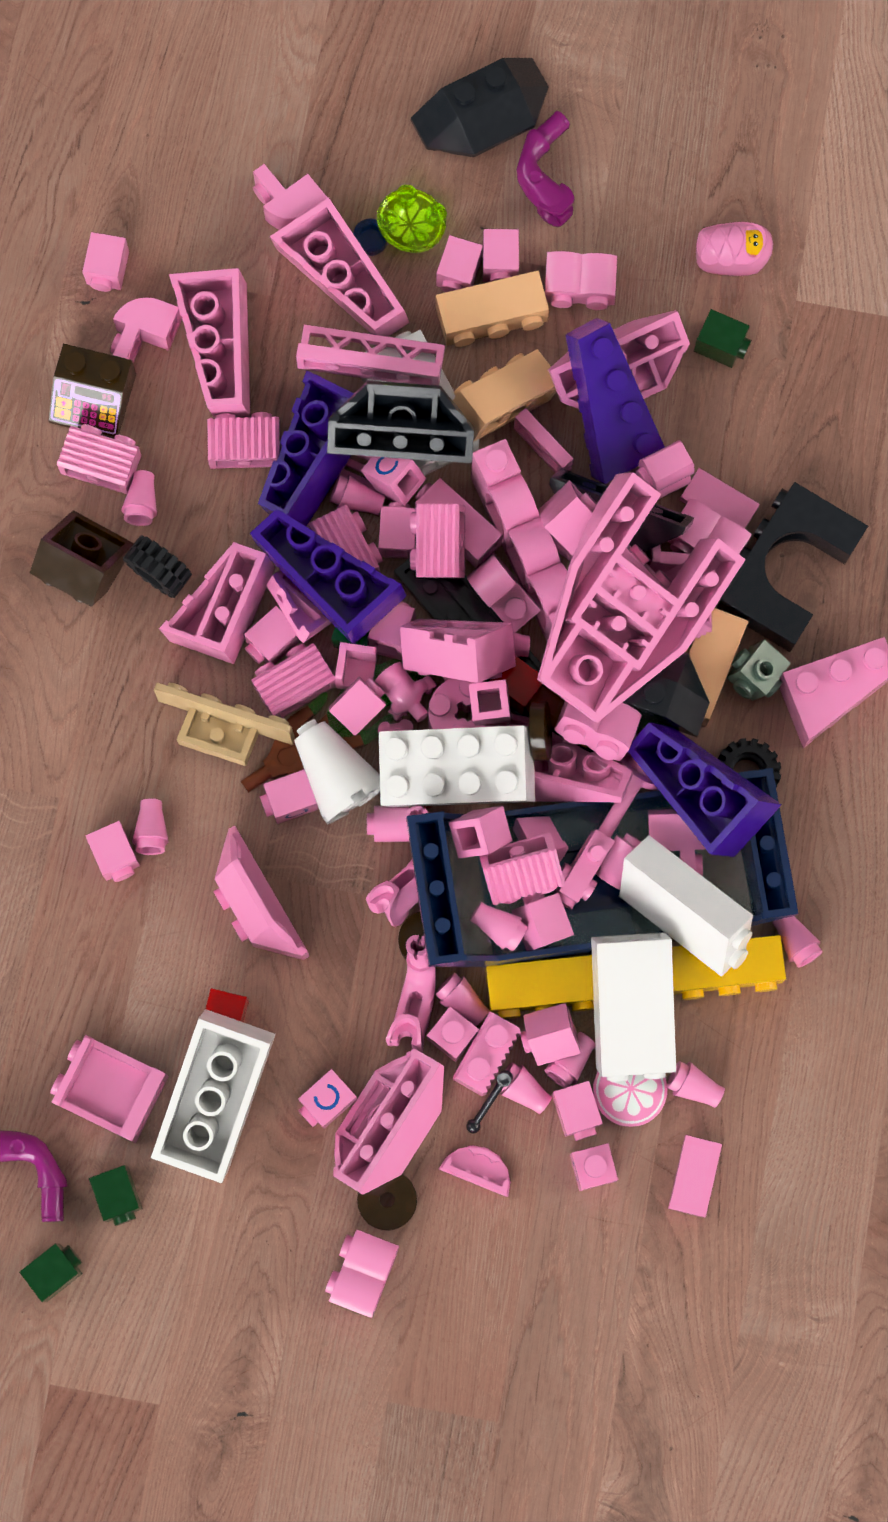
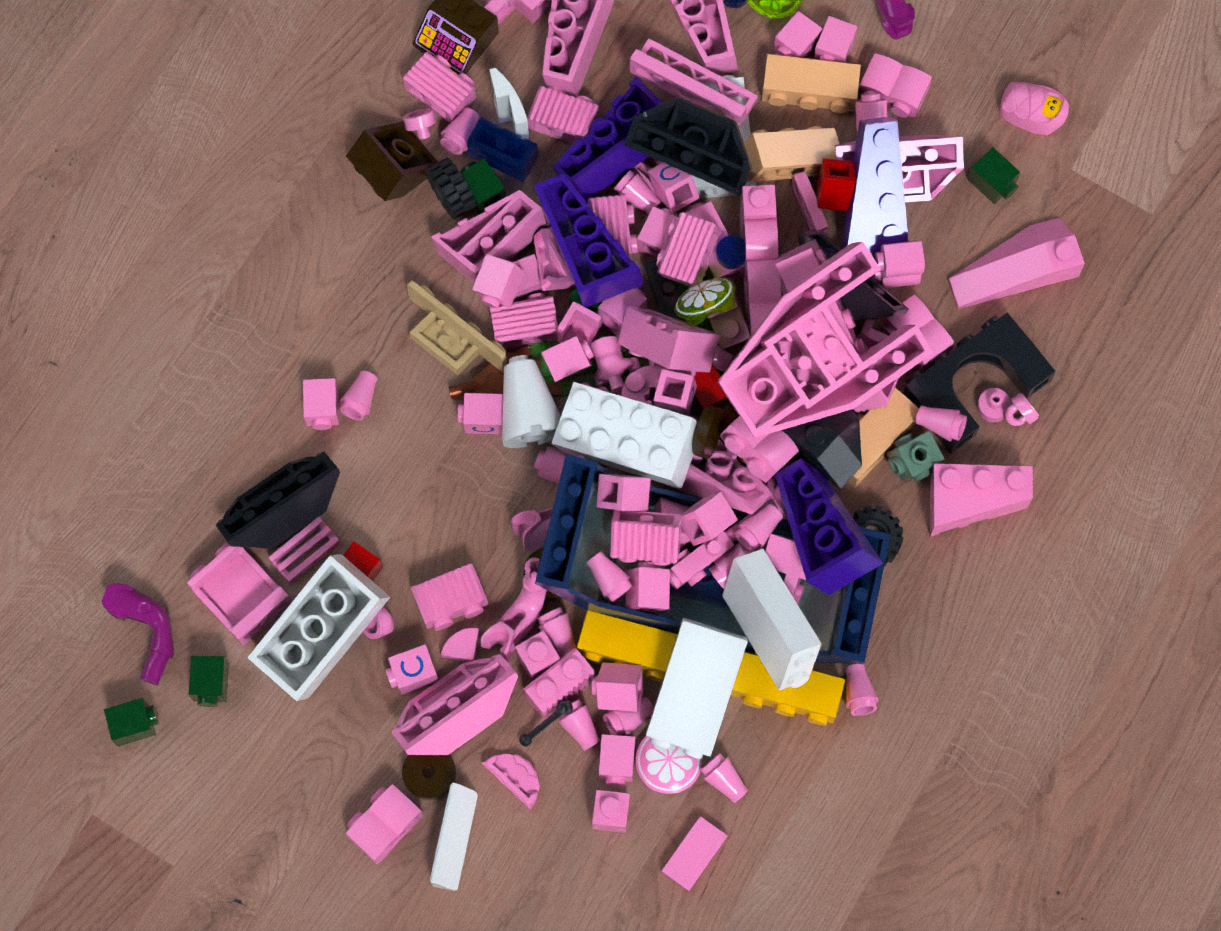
camera: 25 degrees right, 5 degrees down
bright pink wedge [213,826,309,960] -> none
bright pink tile [680,468,760,529] -> none
none -> black wedge [216,451,340,549]
none -> bright pink tile [268,517,341,584]
none -> bright pink tile [363,607,394,639]
none -> bright pink tile [403,108,436,139]
none -> bright pink brick [411,563,488,631]
none -> white slope [430,783,478,891]
none -> bright pink tile [441,628,479,662]
none -> dark green brick [460,158,506,215]
none -> clear blue brick [467,117,538,183]
none -> bright pink brick [472,254,525,309]
none -> white slope [489,68,530,149]
none -> clear neon green dish [674,278,735,325]
none -> bright pink brick [681,492,738,546]
none -> clear blue tile [716,235,746,269]
none -> bright pink cone [734,504,783,553]
none -> red brick [816,158,856,211]
none -> bright pink brick [855,93,887,132]
none -> bright pink cone [916,405,967,441]
none -> bright pink wedge [948,218,1085,309]
none -> bright pink tile [977,388,1011,422]
none -> bright pink tile [1005,393,1039,426]

